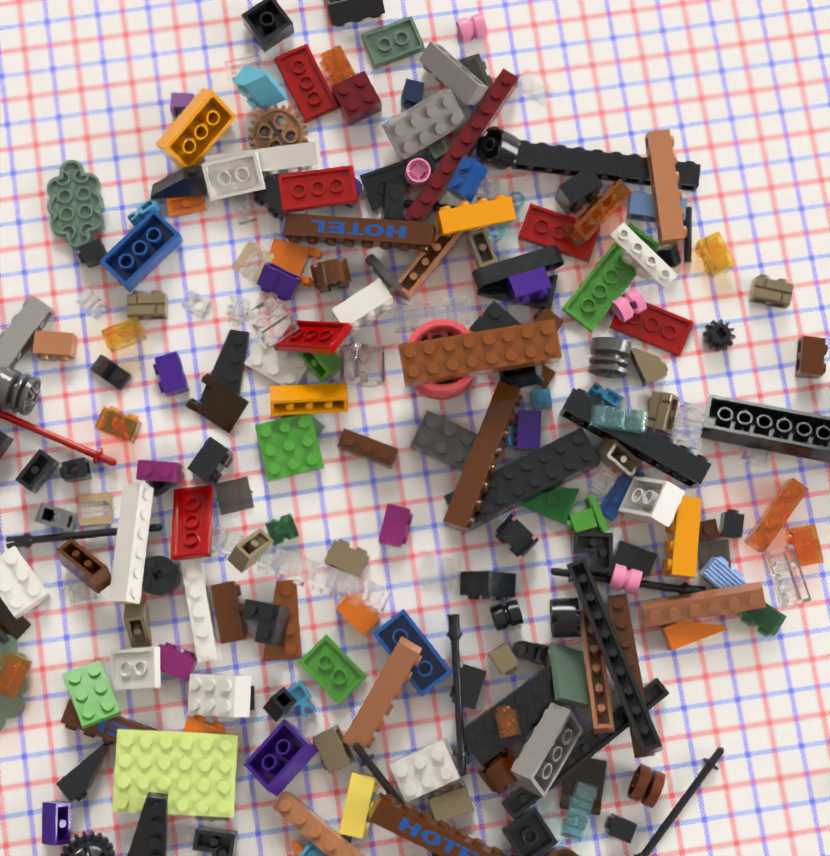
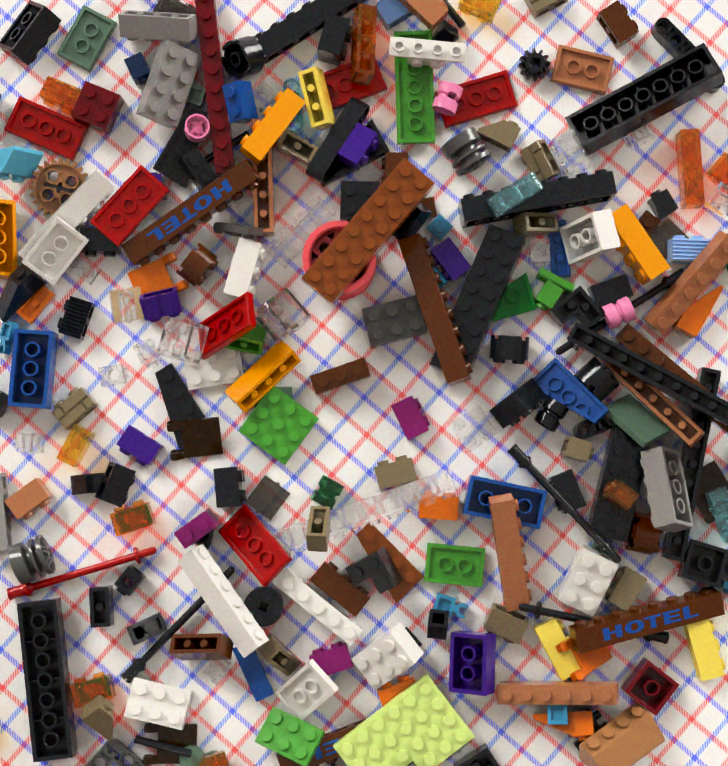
camera: 35 degrees left, 5 degrees up
piece [76,492,115,526] -> none
dark azure plate [588,382,623,408] -> none
none -> black brick [57,296,95,341]
none -> black brick [95,461,136,507]
none -> blue tile [233,647,274,702]
none -> light yellow brick [298,66,336,130]
none -> blue wing [533,358,610,425]
none -> nougat tile [550,44,614,95]
none -> orange flag [556,638,613,681]

